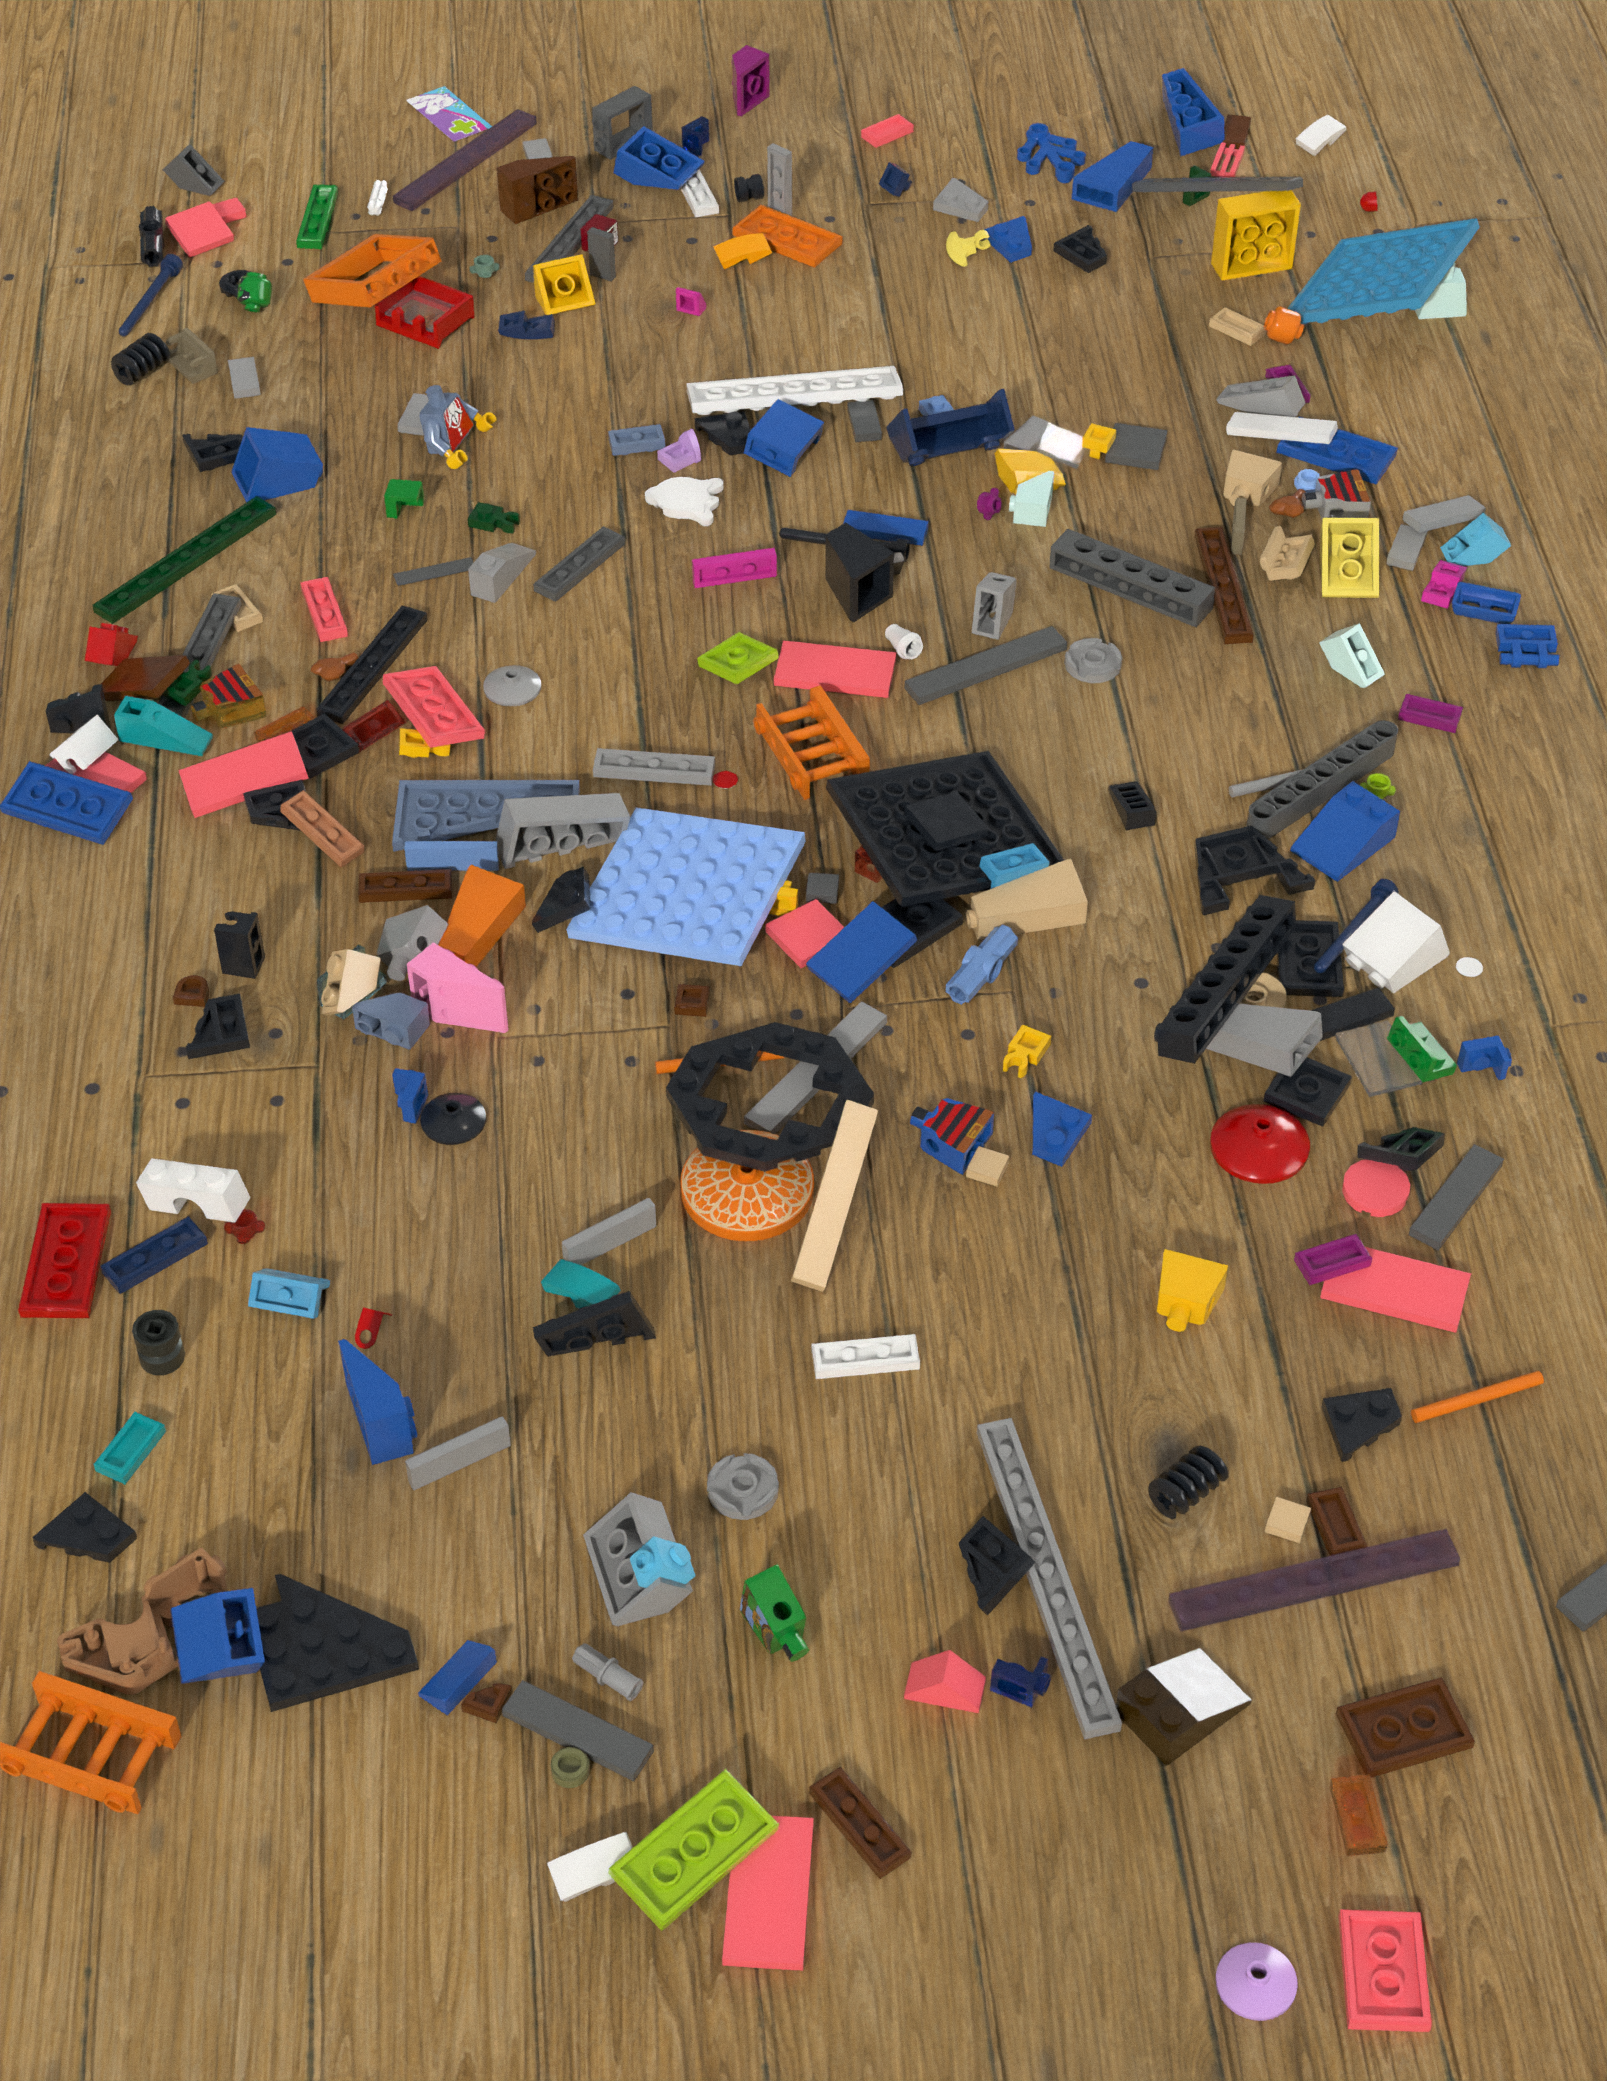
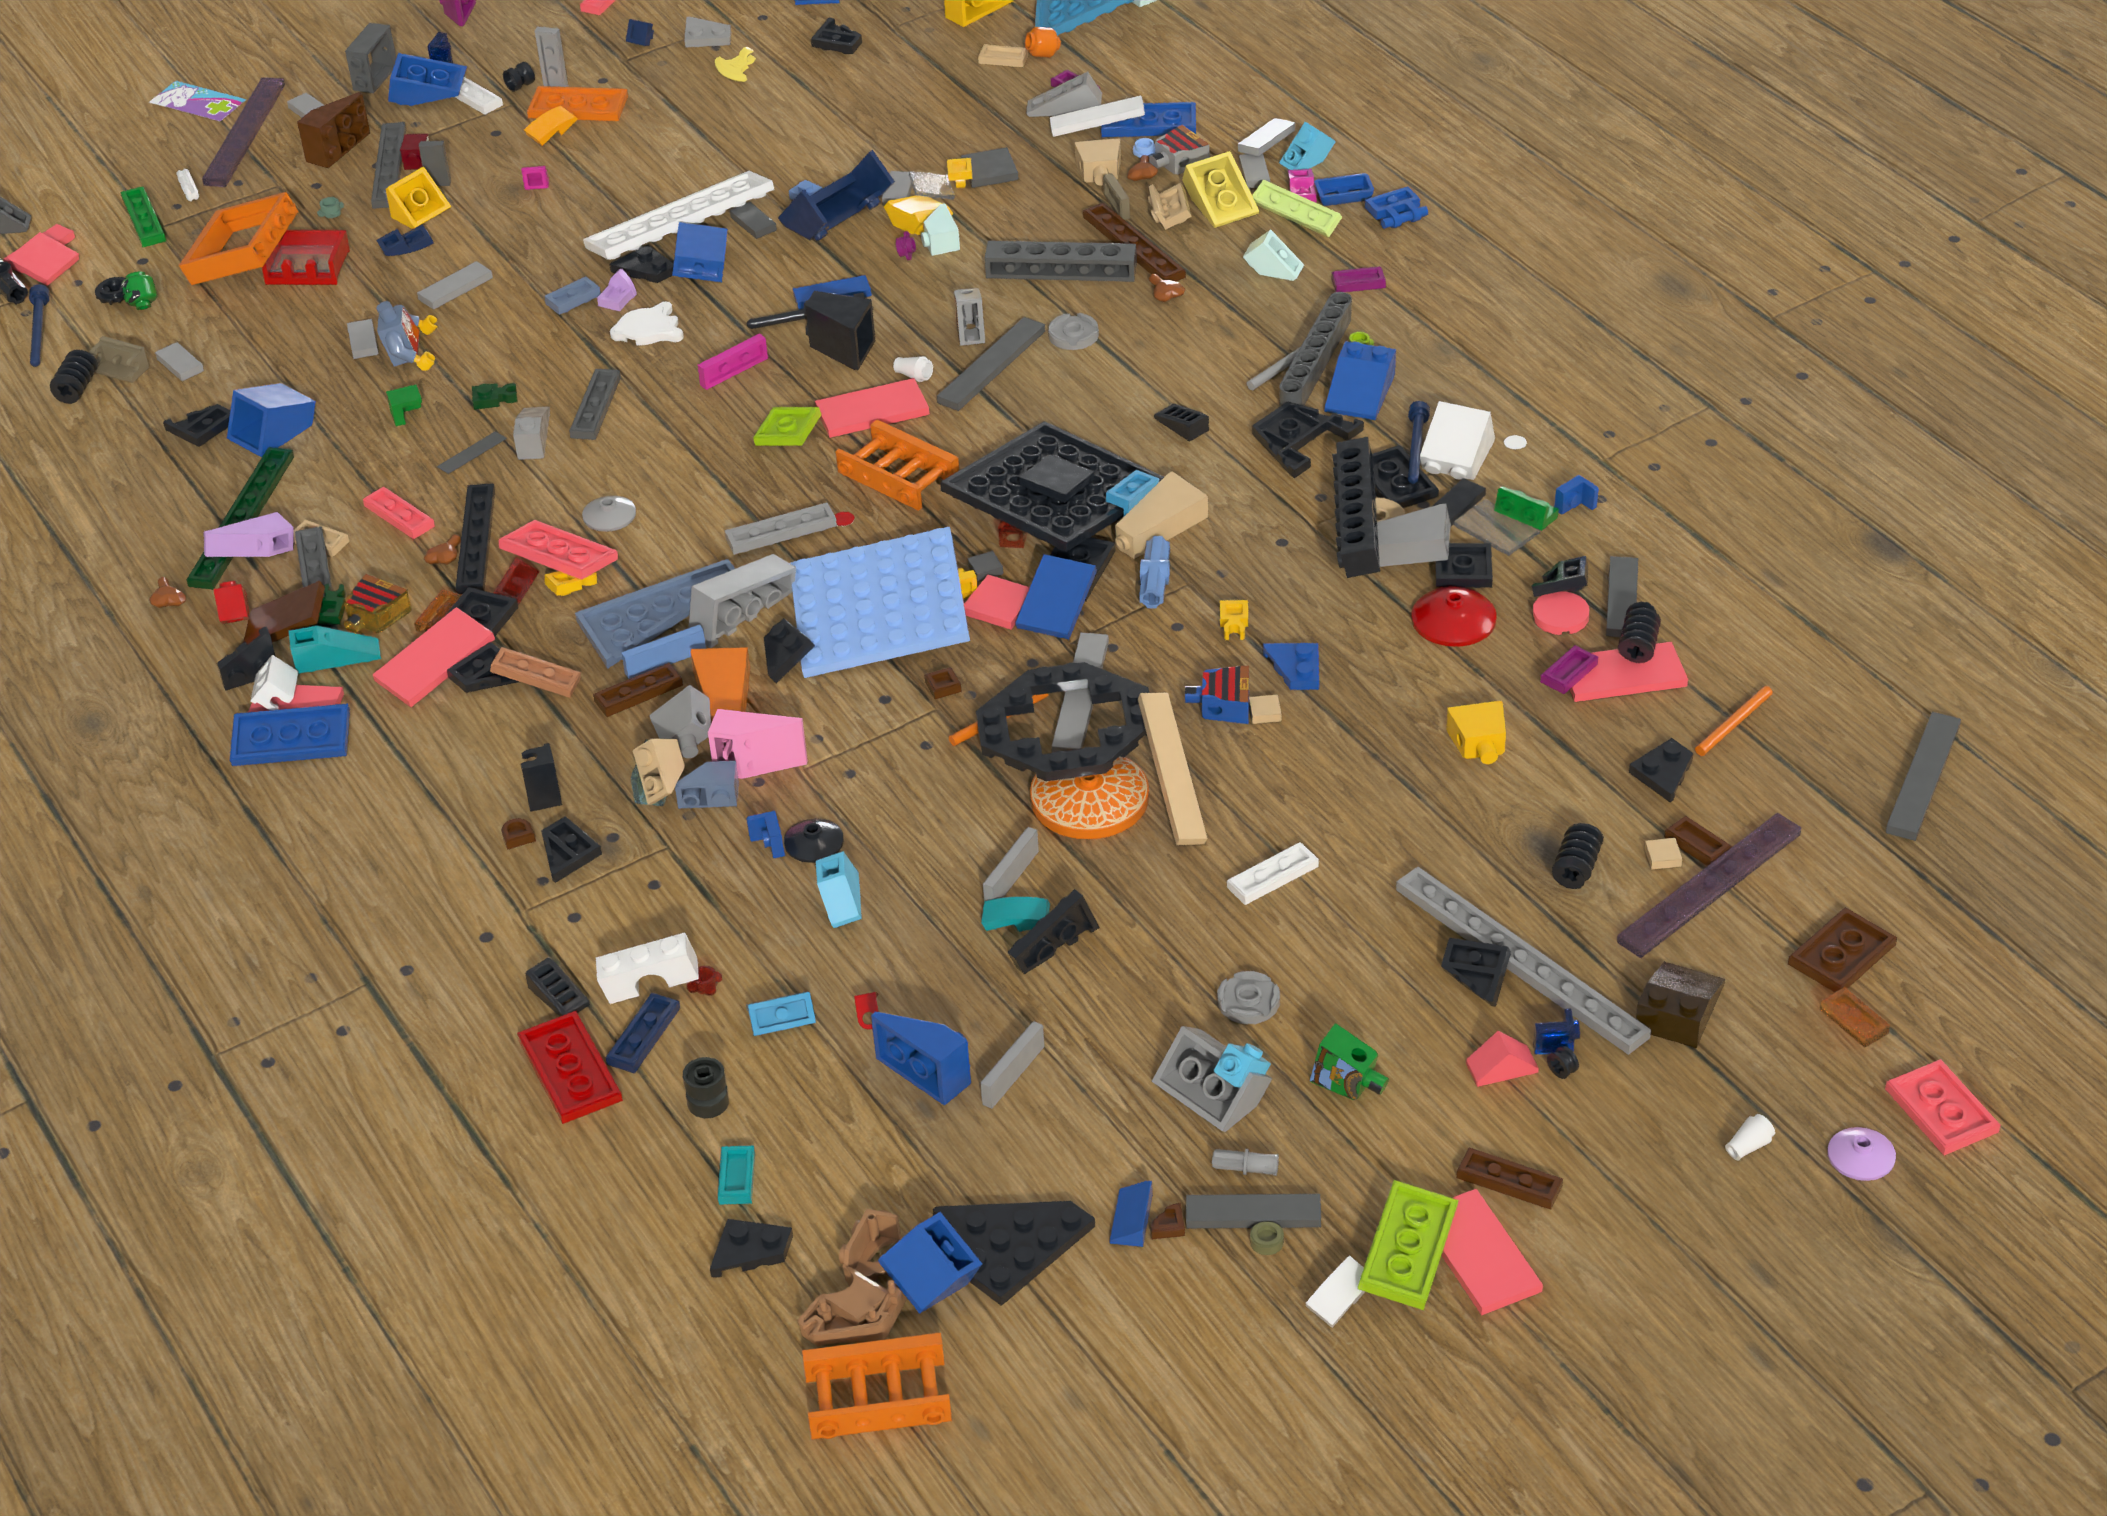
camera: 25 degrees left, 5 degrees down
blue wing [984,216,1032,263] -> none
none -> dark orange rock [149,577,186,608]
none -> lavender slope [204,512,293,557]
none -> light grey tile [417,261,493,310]
none -> black slope [525,958,590,1016]
none -> medium azure slope [816,851,862,928]
none -> dark orange rock [1149,274,1185,302]
none -> yellowish green tile [1252,179,1342,237]
none -> black bush [1547,1046,1579,1079]
none -> black piece [1618,602,1661,663]
none -> white cone [1725,1114,1775,1161]

